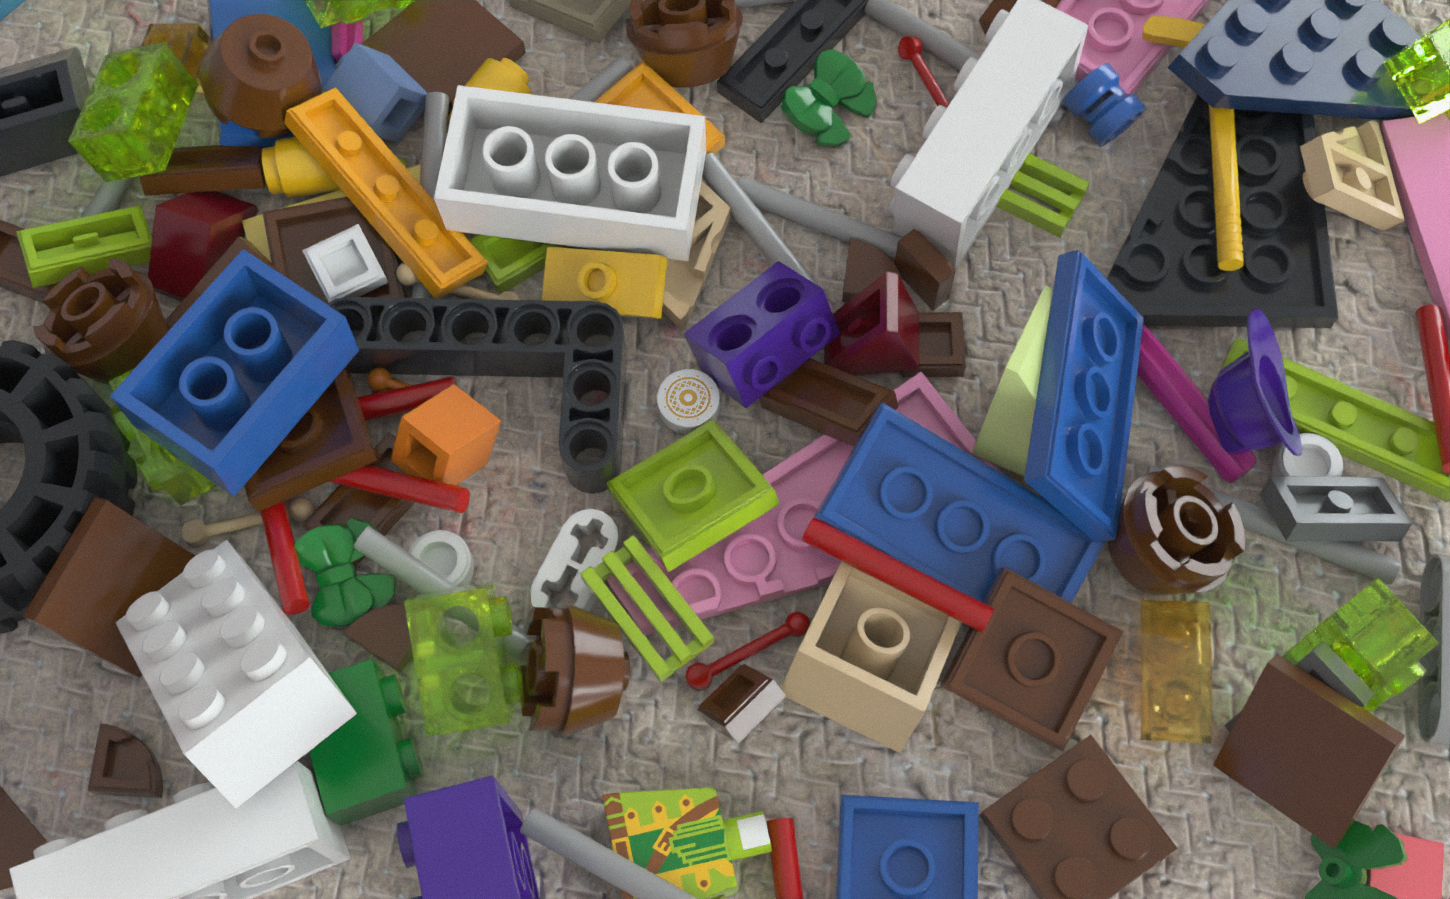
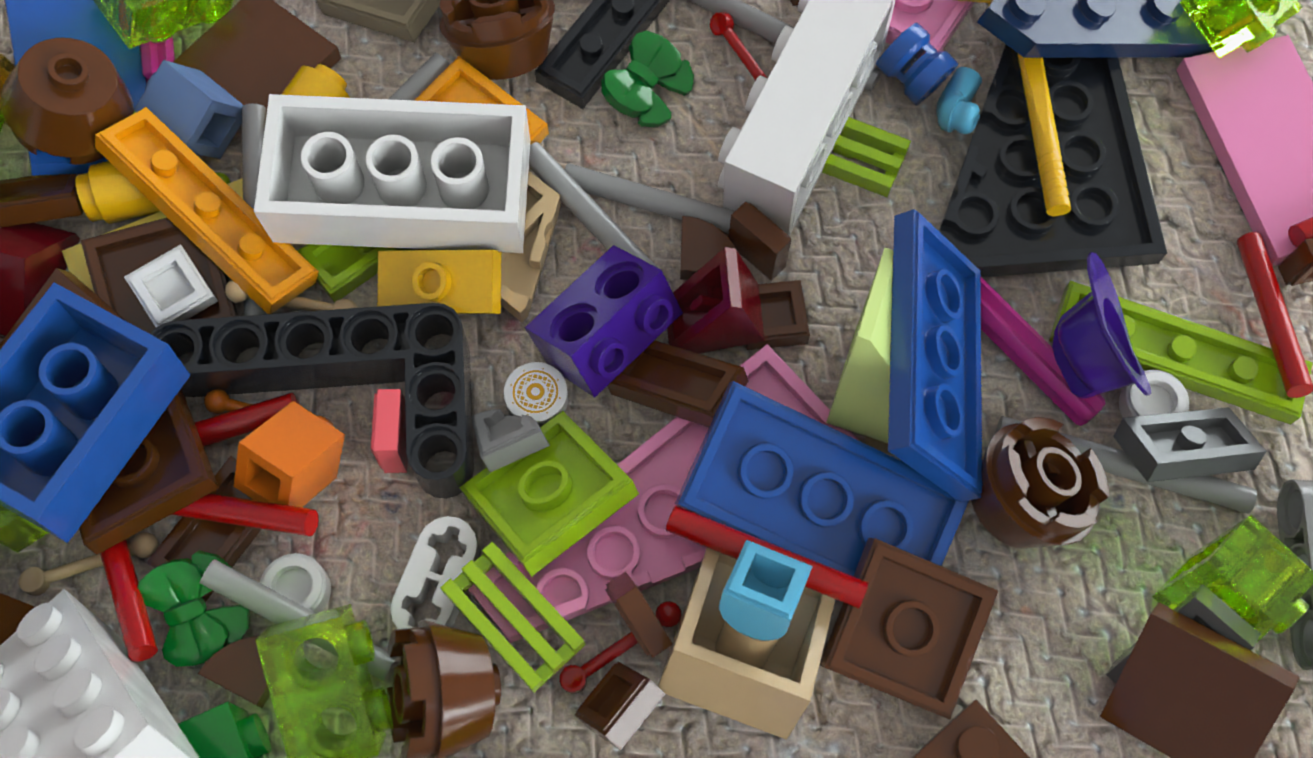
camera: 10 degrees left, 0 degrees up
clear yellow slope [1140,600,1212,744] -> none
tan wing [1300,120,1405,231] -> none
none -> coral tile [371,389,408,473]
none -> light grey tile [471,409,550,472]
none -> reddish brown tile [605,571,673,658]
none -> medium azure brick [719,540,812,641]
none -> medium azure arm [936,67,982,135]

